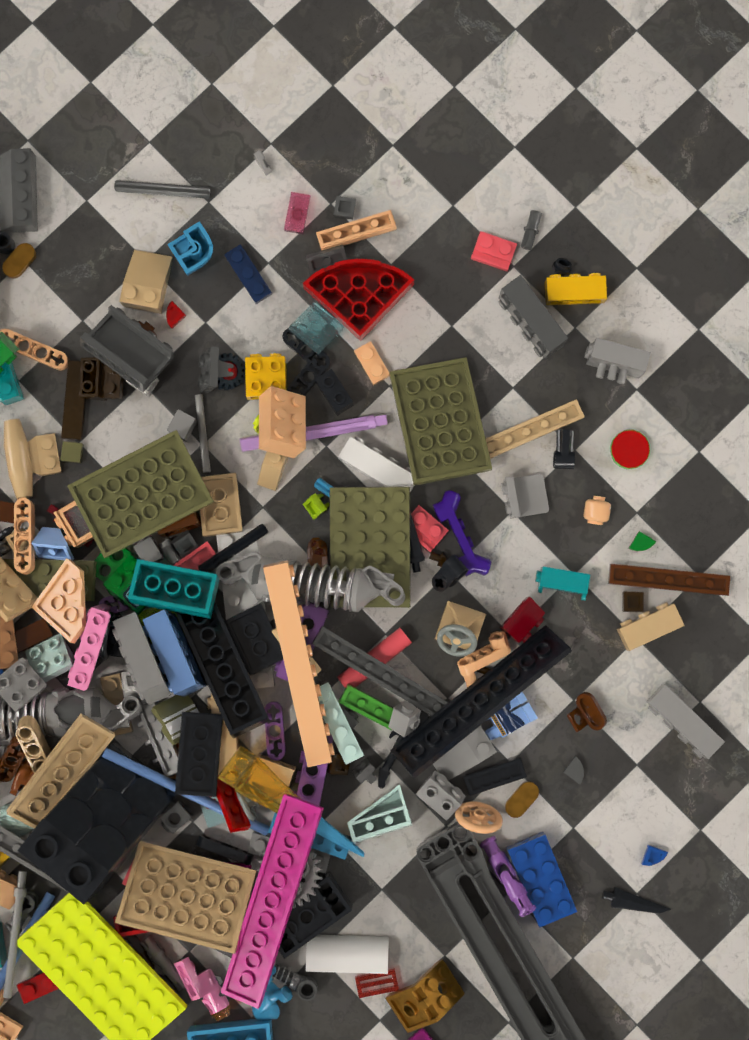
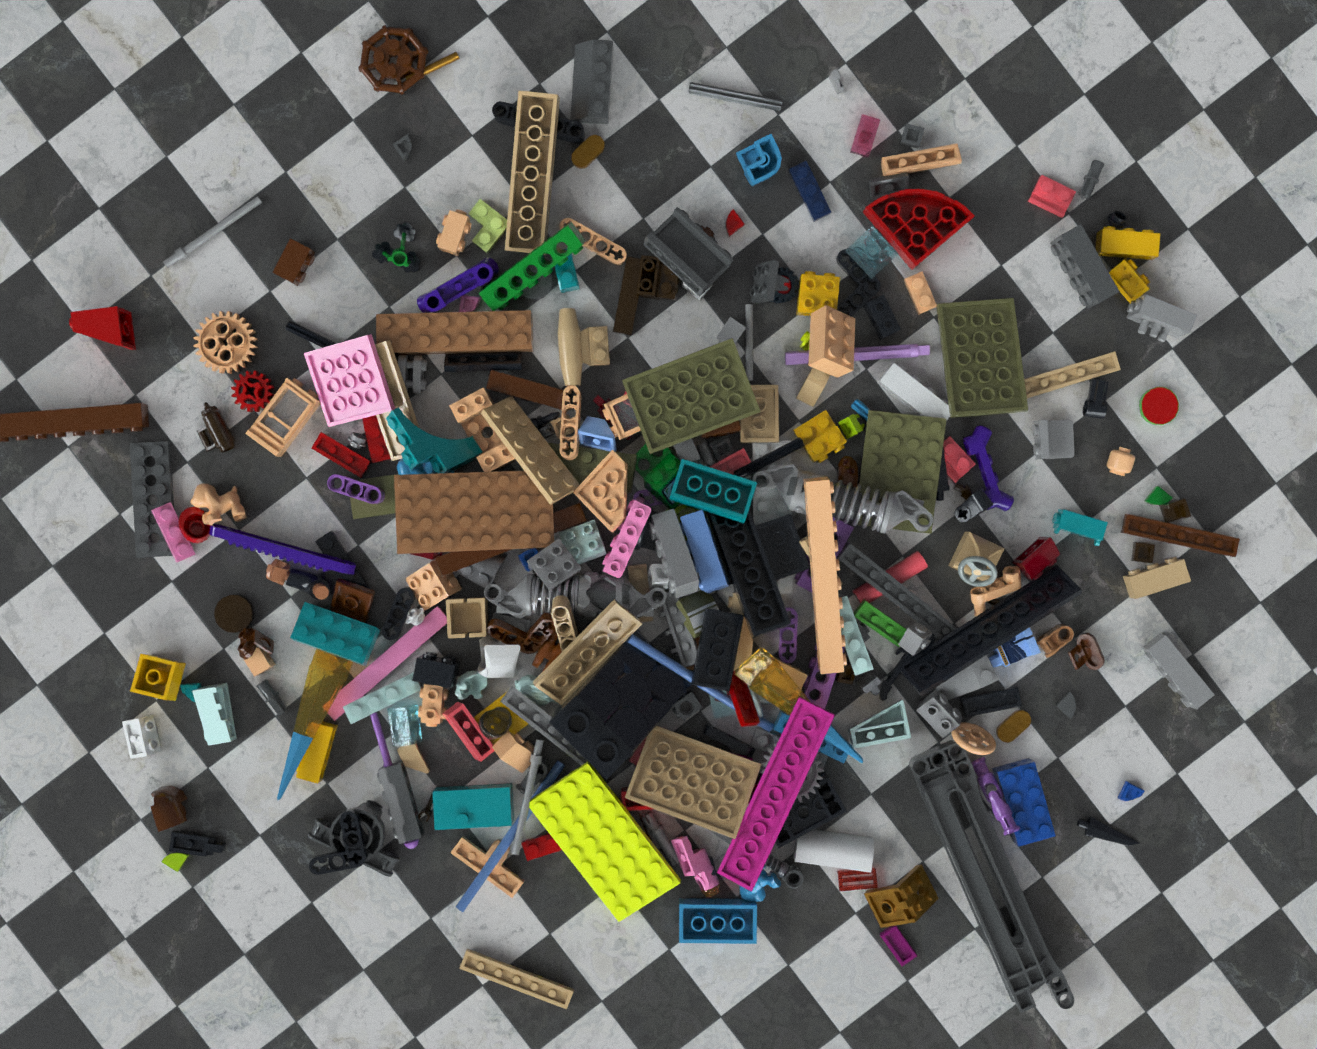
camera: 10 degrees right, 5 degrees up
olive tile [60,441,84,464] -> none
tan slope [119,250,173,314] -> none
none -> yellow plate [793,410,847,463]
none -> medium nougat piece [1036,624,1074,658]
none -> yellow bracket [1109,257,1150,304]
none -> dark brown panel [1159,498,1191,523]

